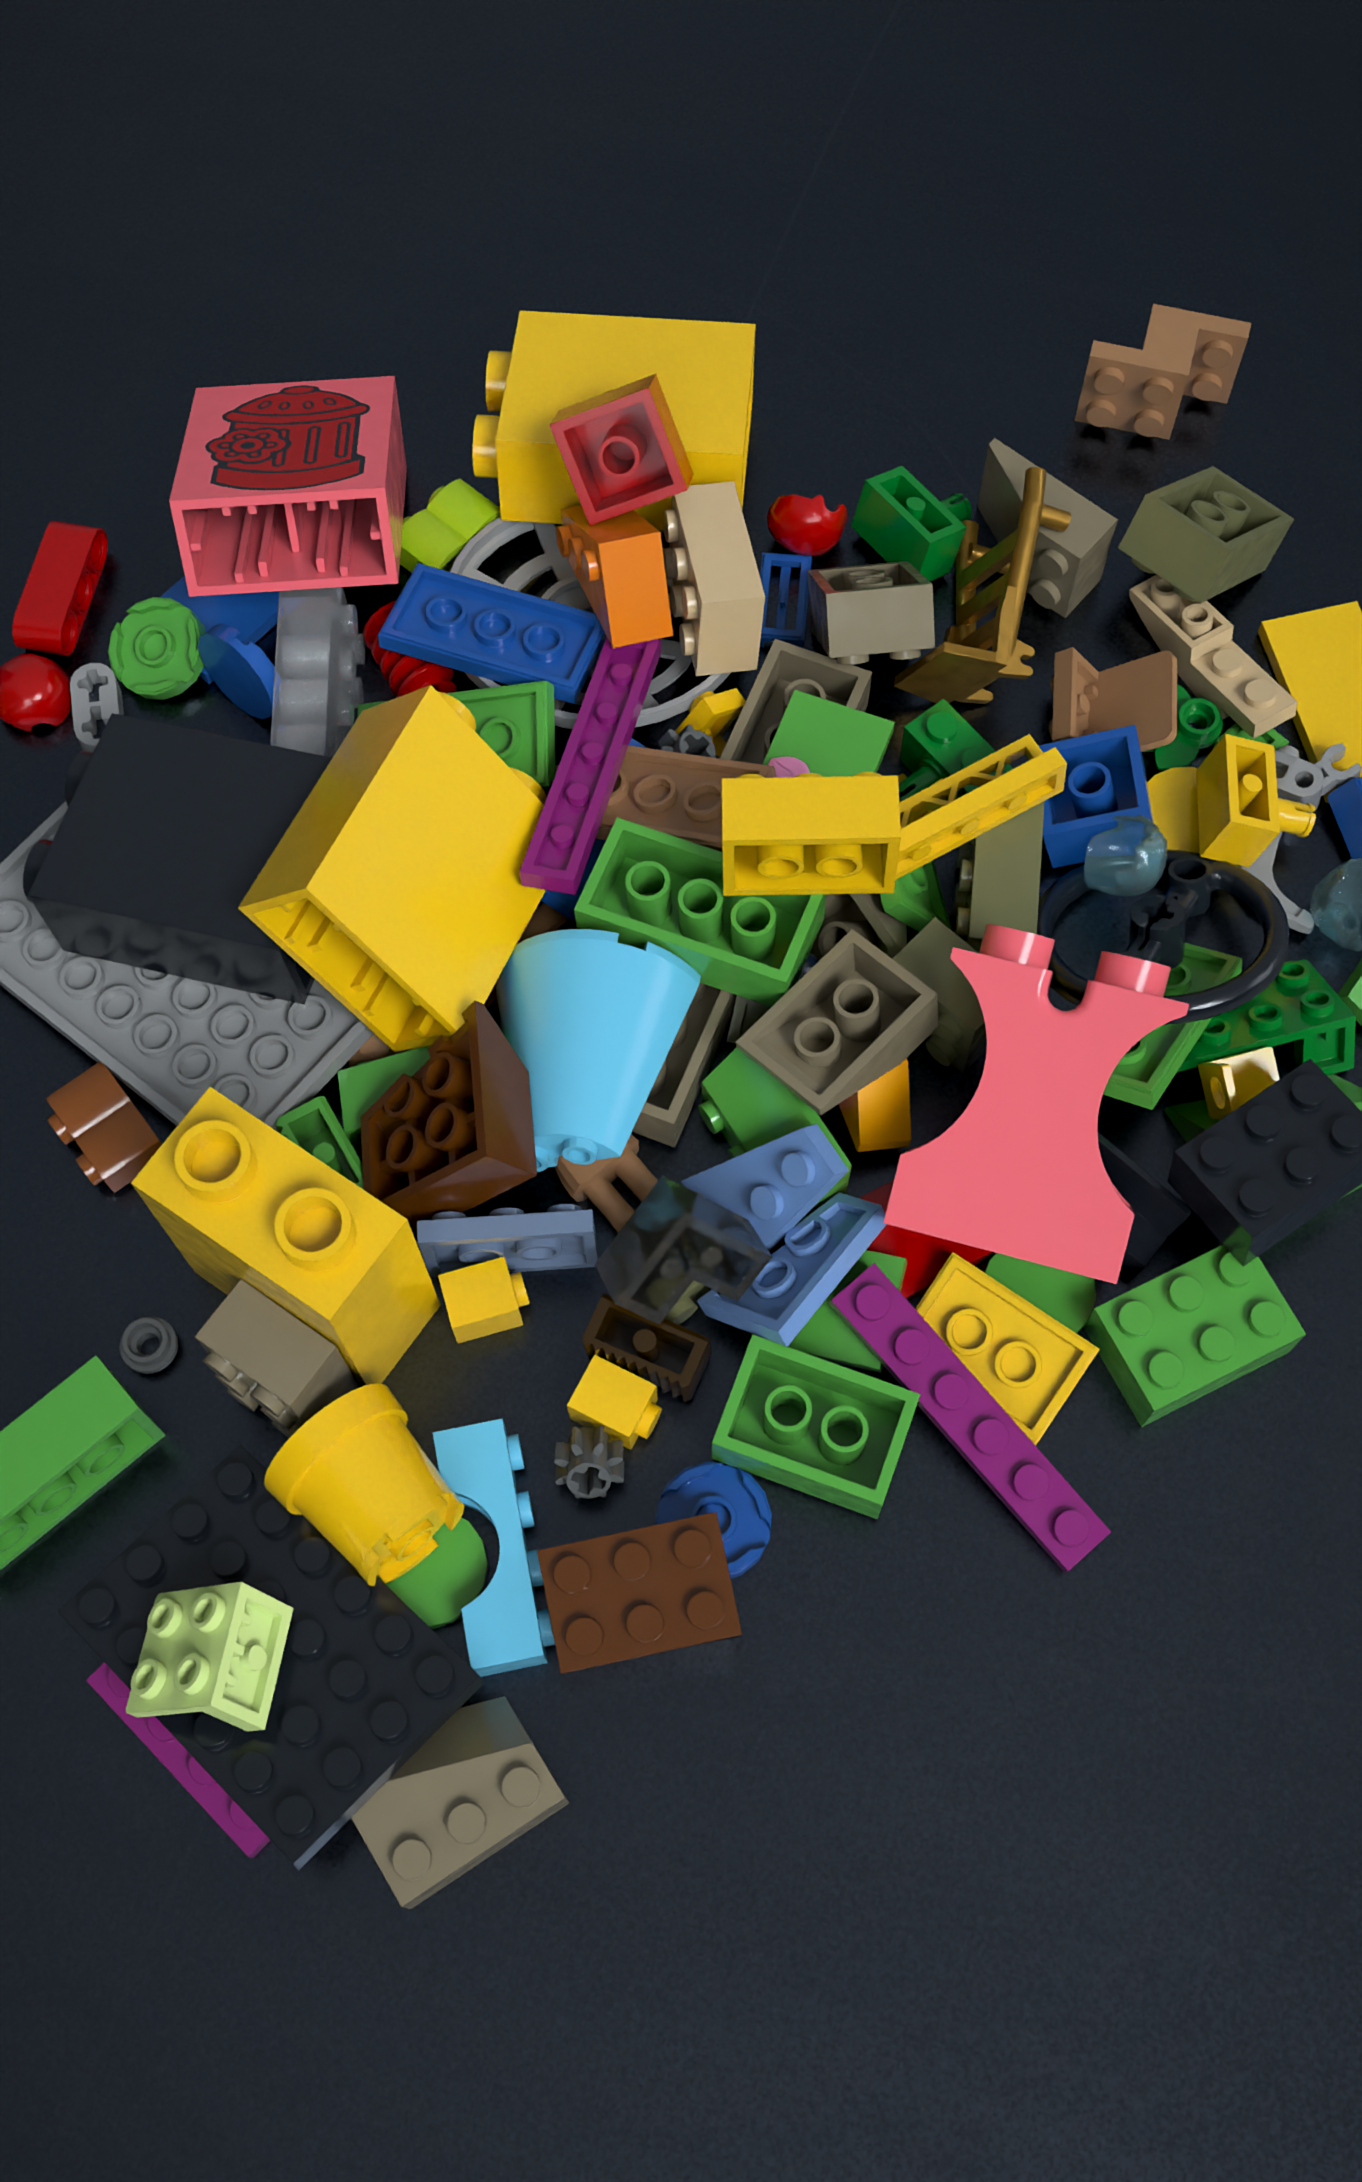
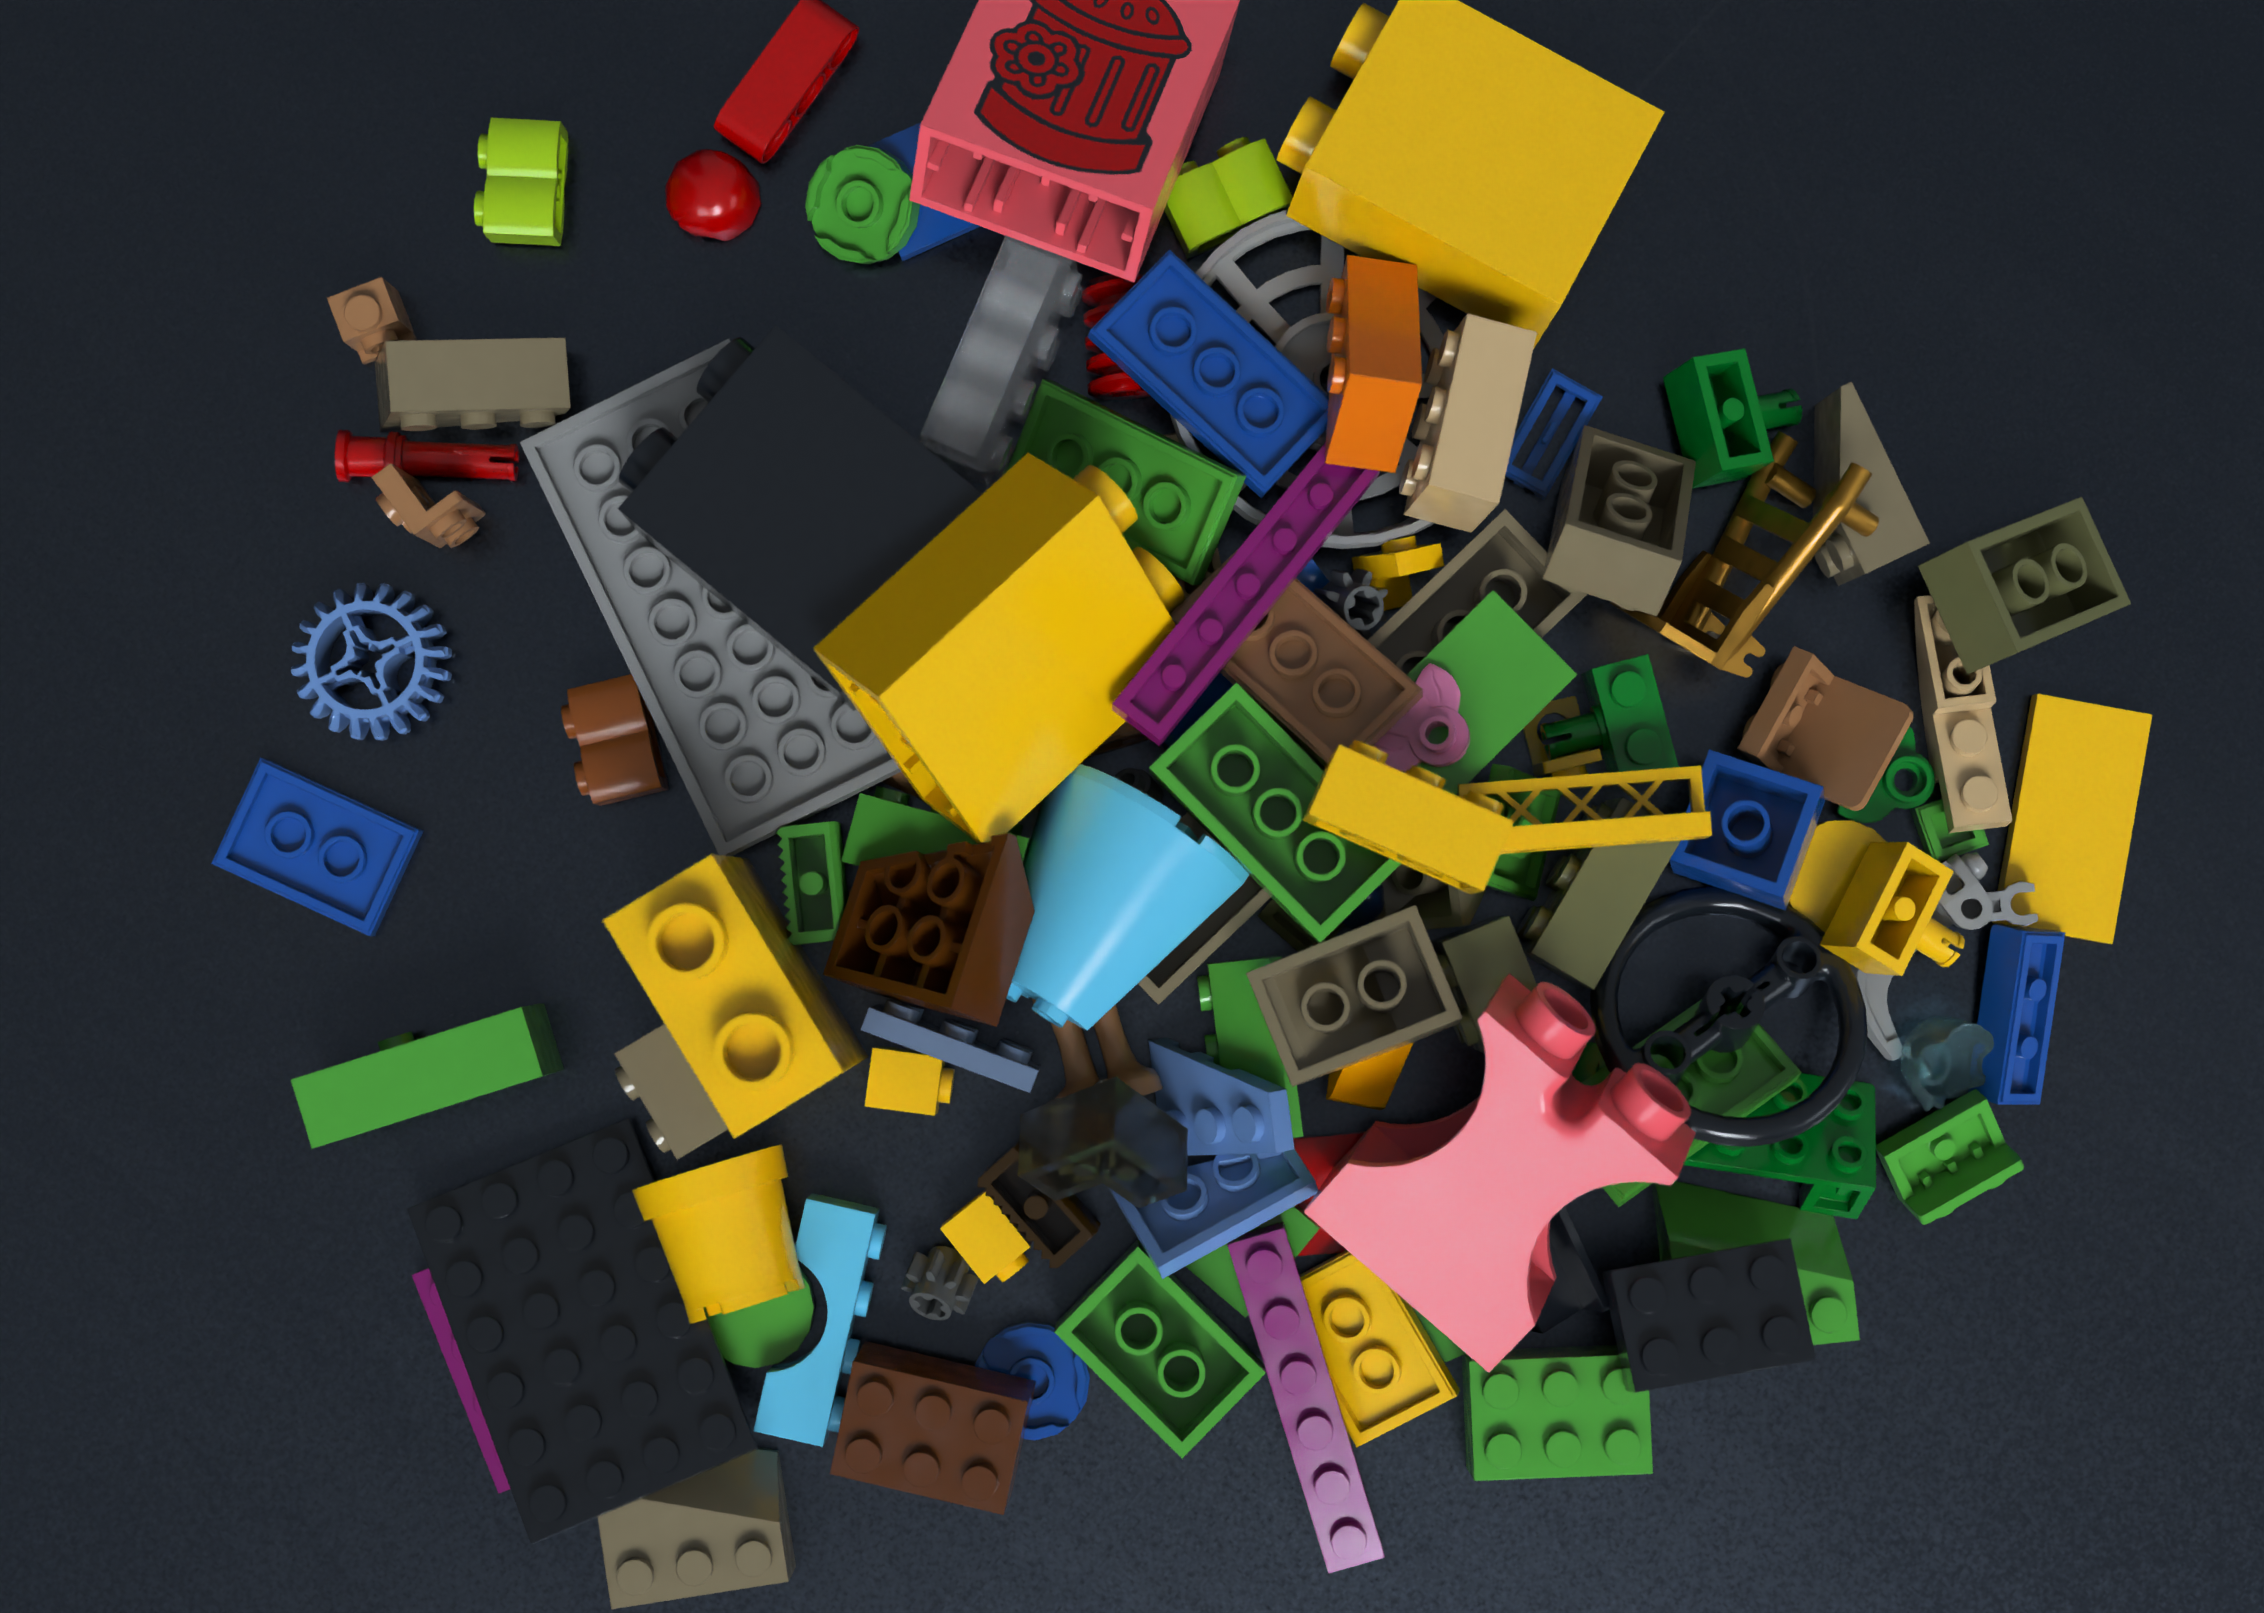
camera: 20 degrees right, 20 degrees up
light grey beam [70,663,124,752] -> none
dark grey plate [119,1316,178,1374] -> none
yellowish green bracket [126,1582,294,1732] -> none
blue tile [198,623,284,720] -> none
red brick [549,374,694,525] -> none
red hair [767,494,848,557] -> none
medium nougat bracket [1075,304,1251,440] -> none
clear light blue hair [1084,815,1168,897] -> none
yellow bracket [1197,1046,1280,1120] -> none

